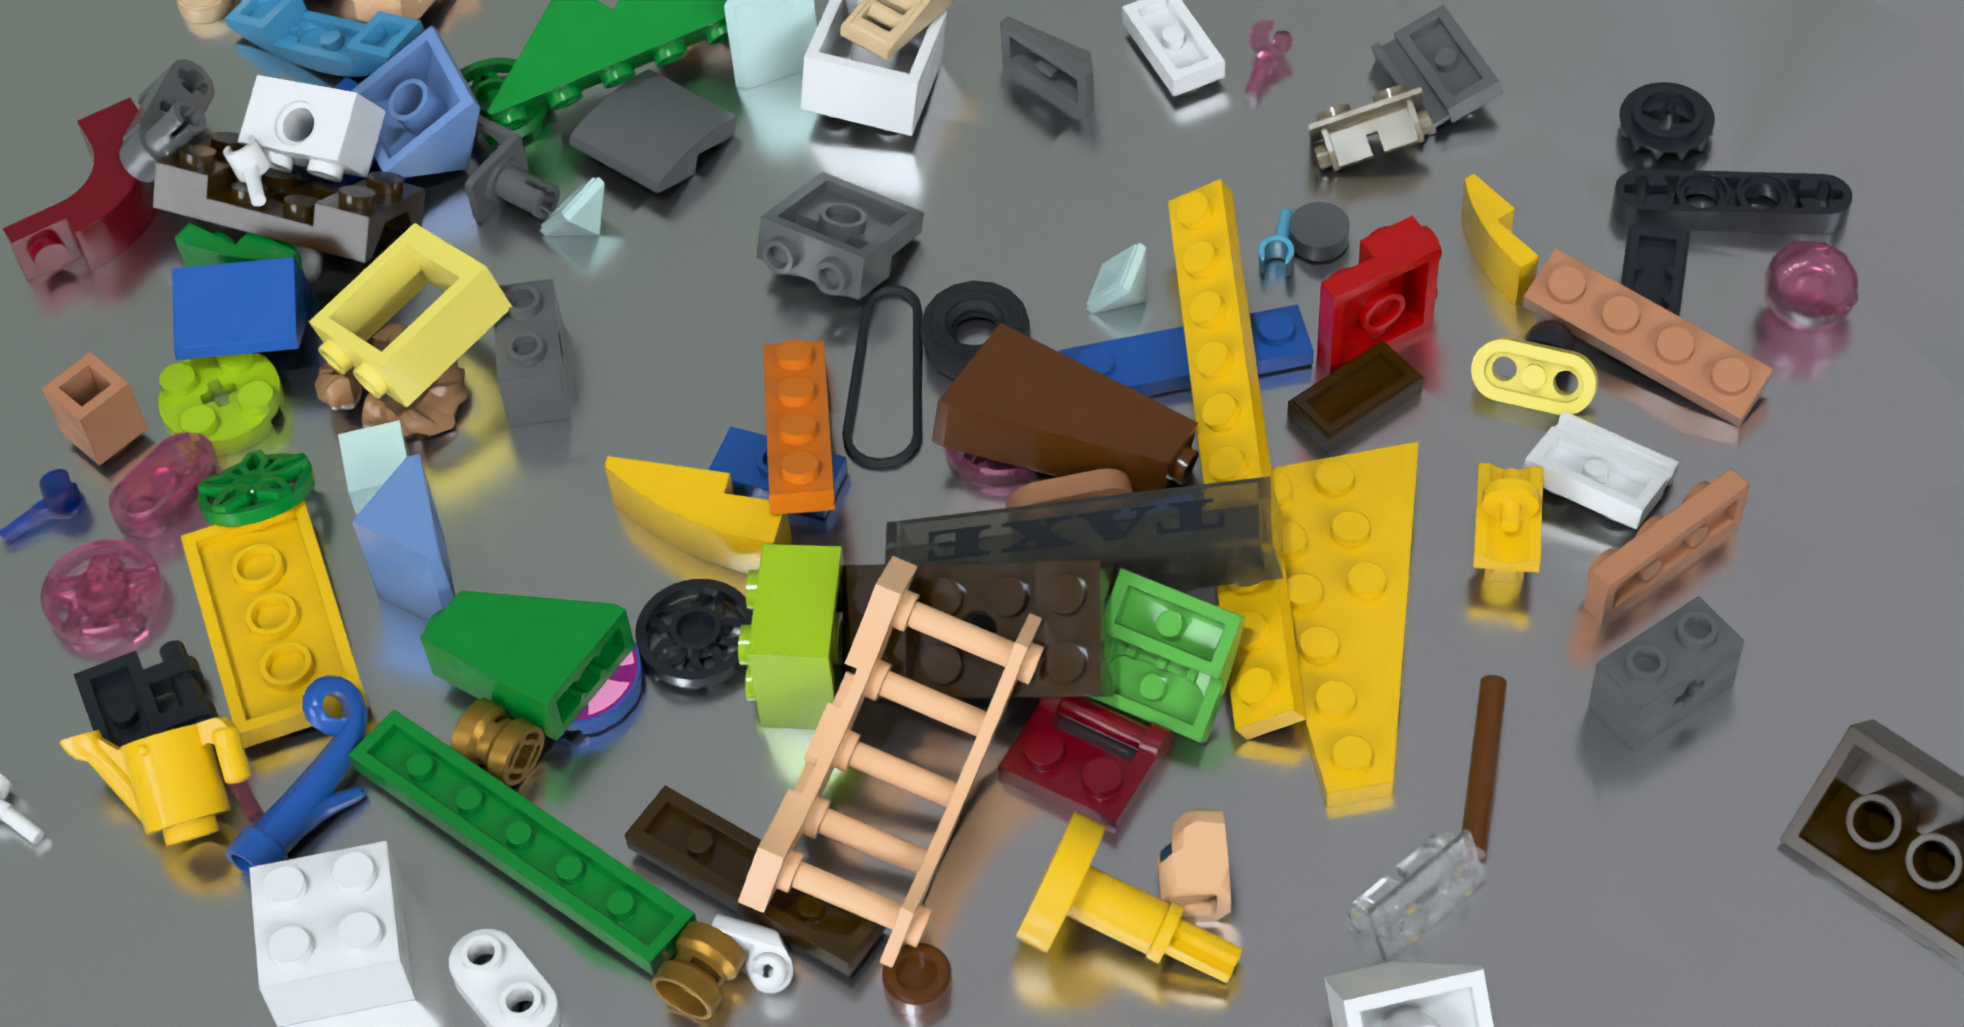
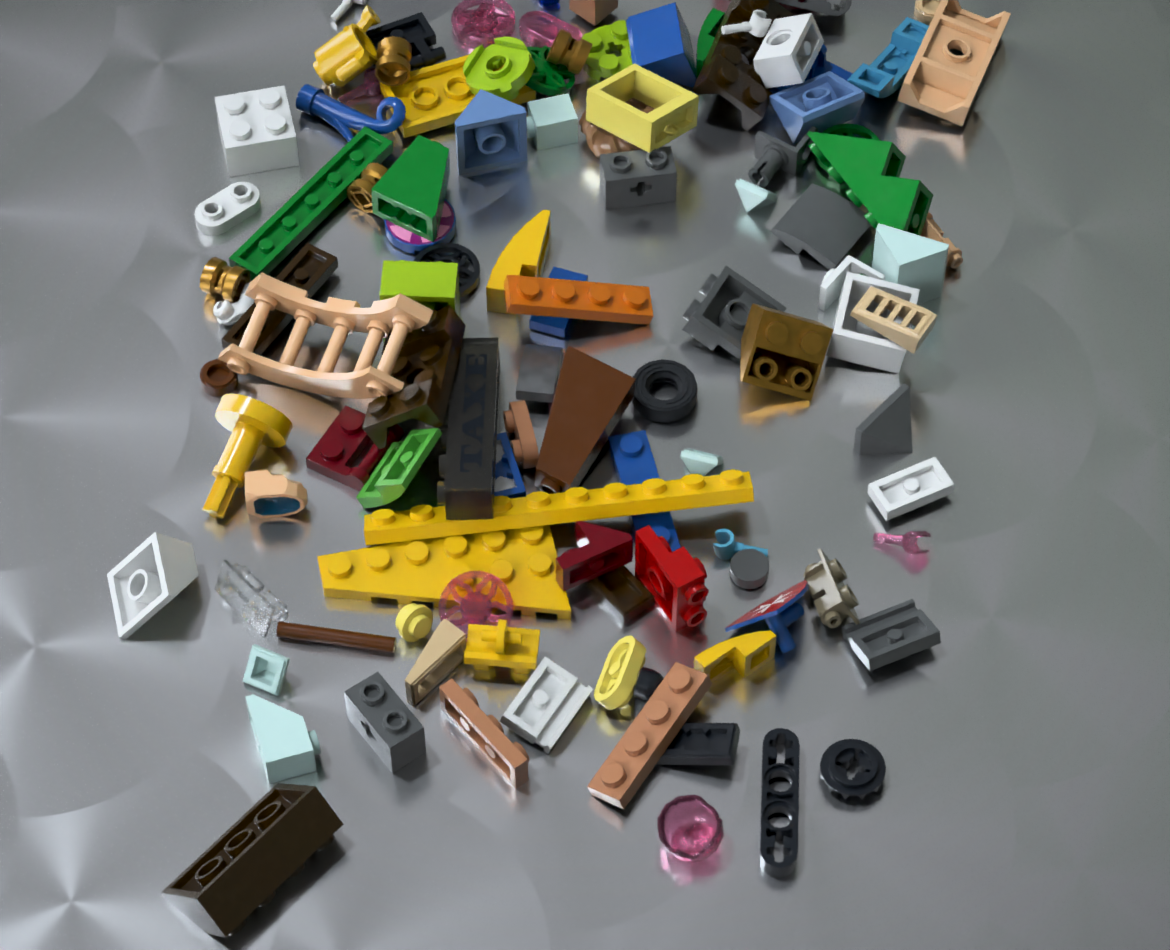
camera: 85 degrees right, 0 degrees up
black piece [842,285,922,468] -> none
none -> light aqua slope [242,644,290,696]
none -> light aqua slope [245,694,321,784]
none -> pearl gold wheel [375,36,412,86]
none -> light yellow plate [395,603,433,642]
none -> tan slope [405,619,466,706]
none -> clear pink wheel [439,571,514,642]
none -> lime plate [463,37,535,101]
none -> flat silver slope [516,344,563,403]
none -> pearl gold wheel [546,29,592,75]
none -> dark red slope [556,521,633,592]
none -> blue shield [725,580,810,653]
none -> pearl gold slope [740,303,833,401]
none -> white bracket [818,255,885,311]

